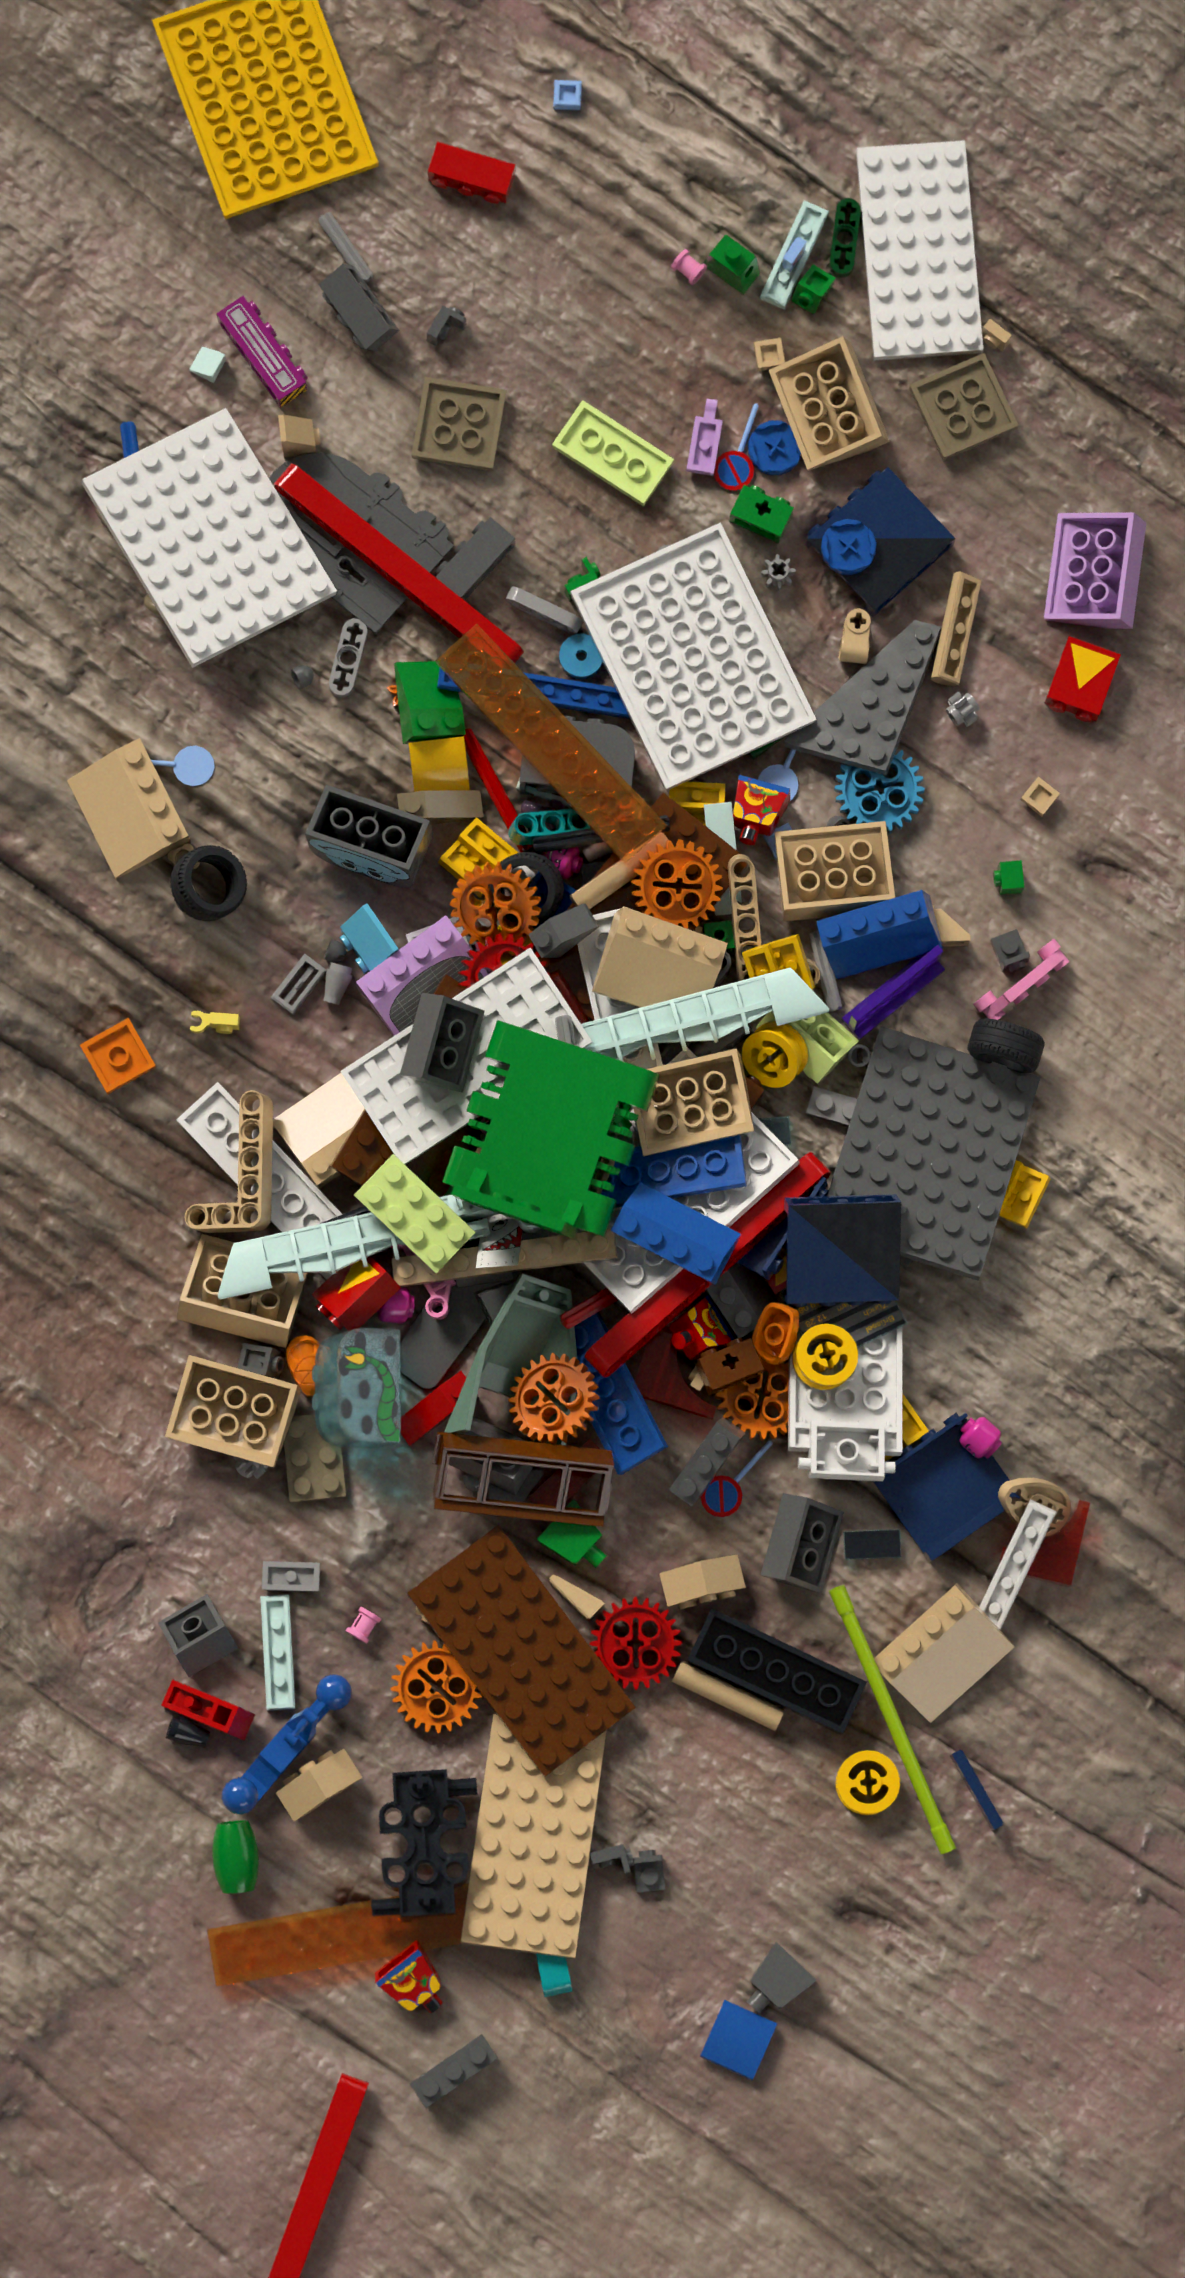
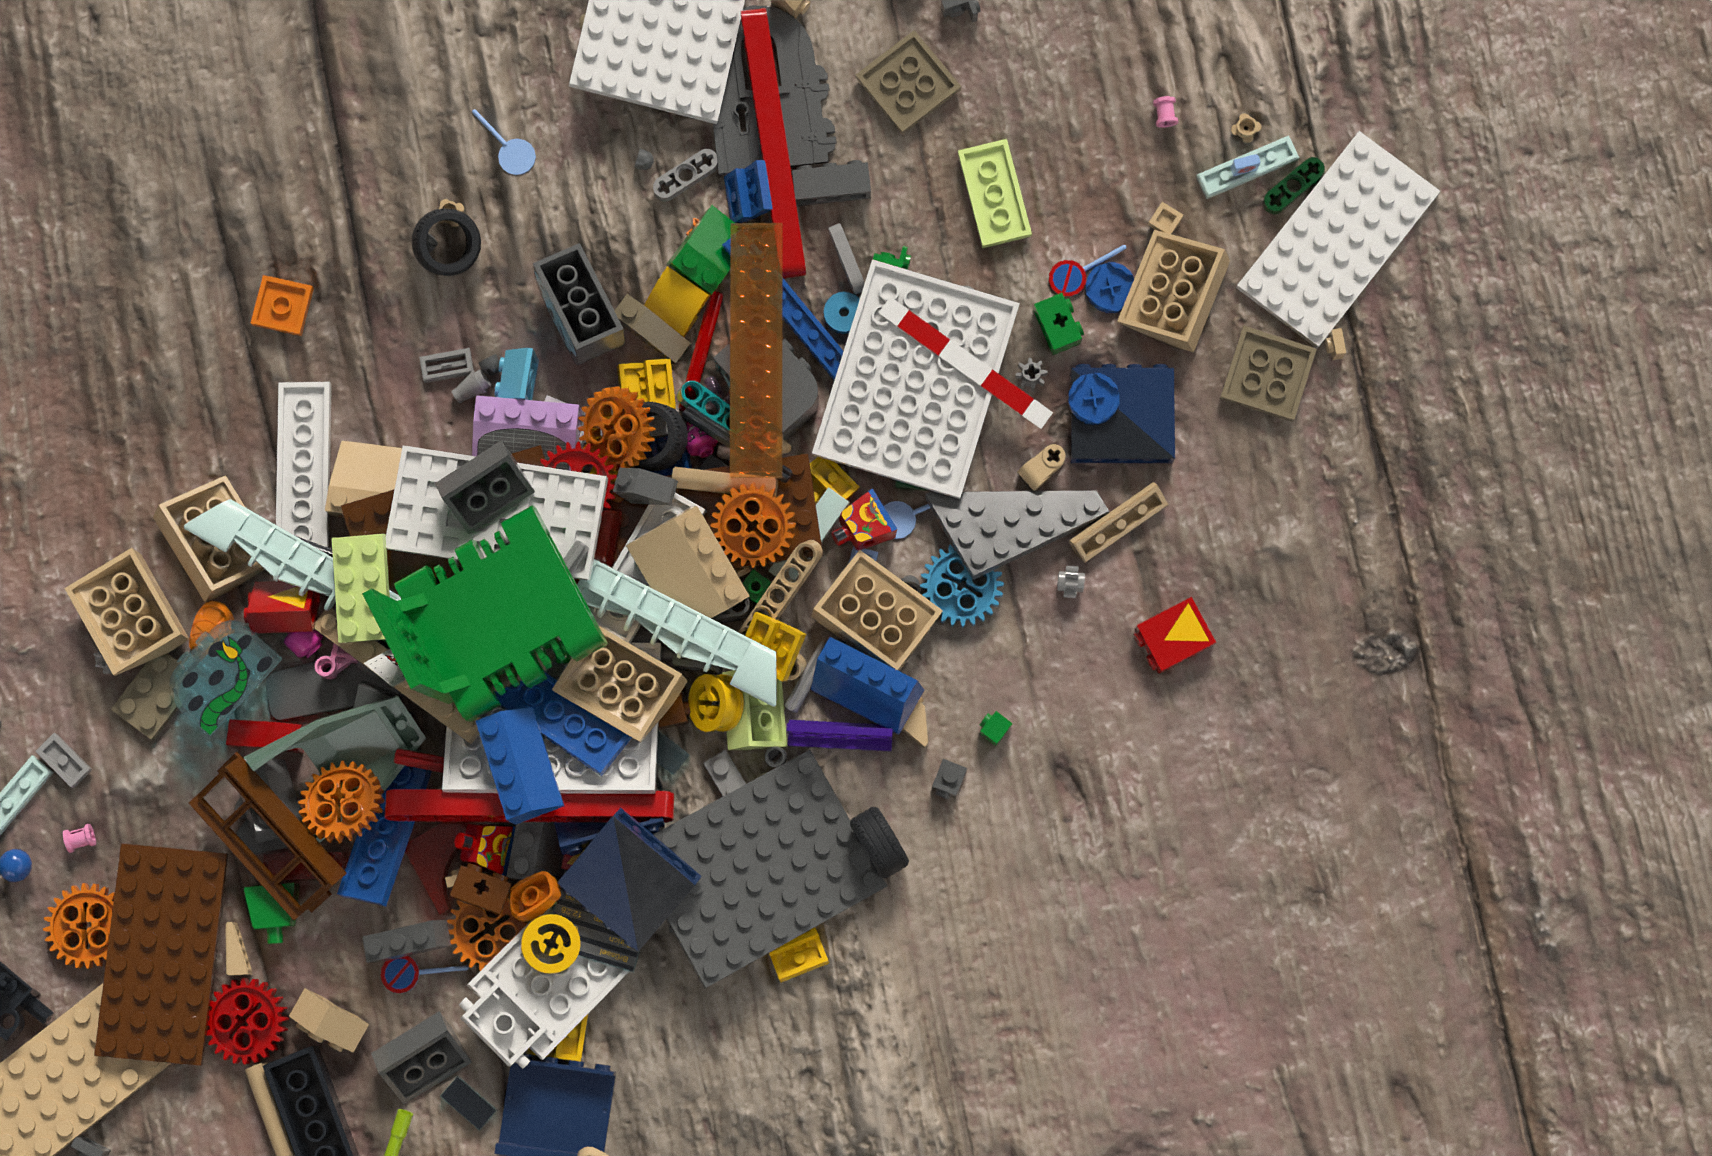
camera: 50 degrees right, 0 degrees up
tan slope [67,738,191,879] -> none
tan beam [185,1090,273,1233] -> none
light yellow plate [190,1011,240,1034] -> none
dark grey bracket [237,1343,285,1380] -> none
lavender plate [686,399,723,476] -> none
green torso [702,234,760,295] -> none
green bracket [792,264,836,314] -> none
dark pink head [960,1417,1002,1459] -> none
bright pink plate [973,938,1070,1020] -> none
tan plate [1021,777,1060,817] -> none
lavender slope [1044,513,1146,629] -> none
none -> blue slope [724,160,773,224]
none -> sticker [878,297,1053,429]
none -> tan plate [1231,114,1261,143]

